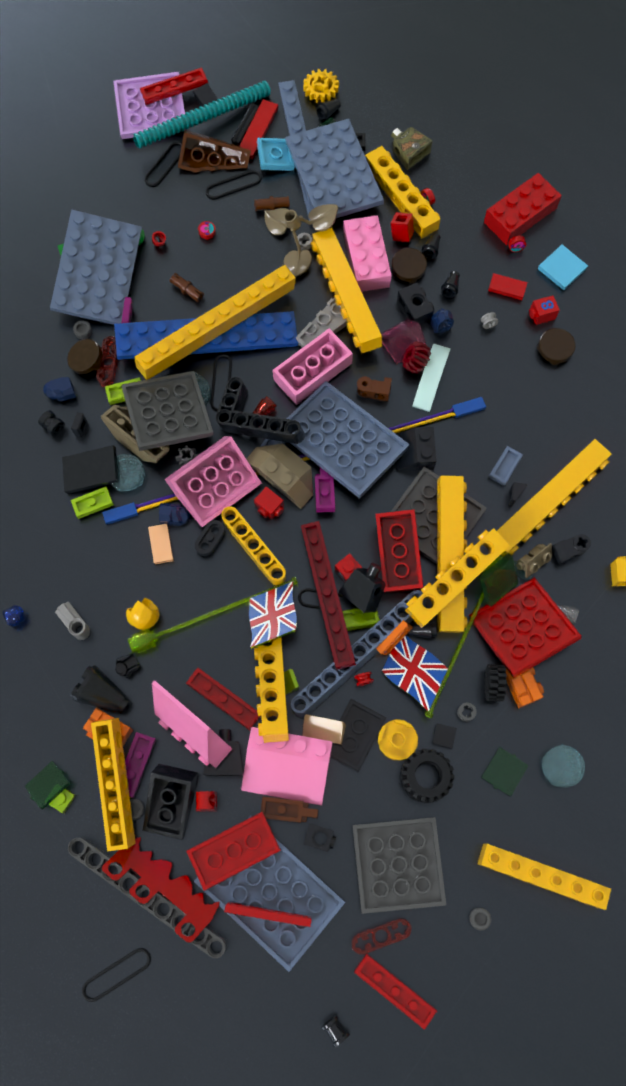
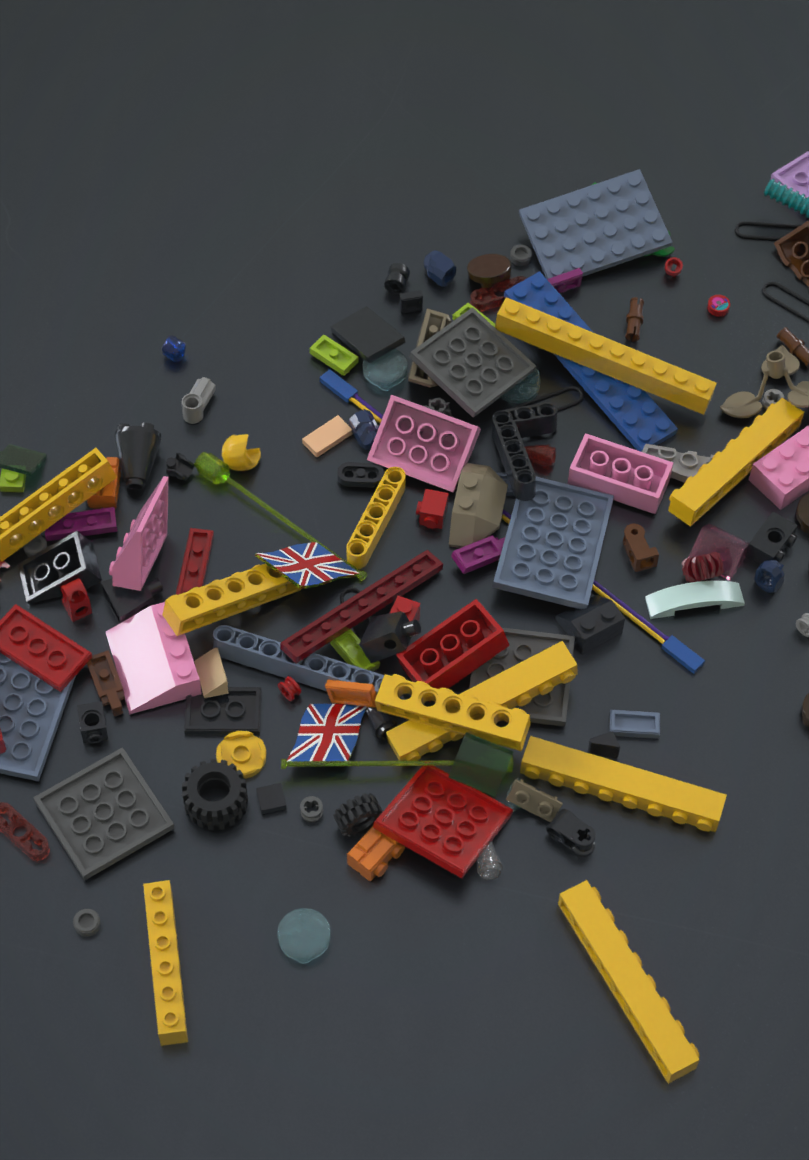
camera: 60 degrees right, 15 degrees down
lime slope [284,669,299,695] -> none
clear green piece [481,747,529,797] -> none

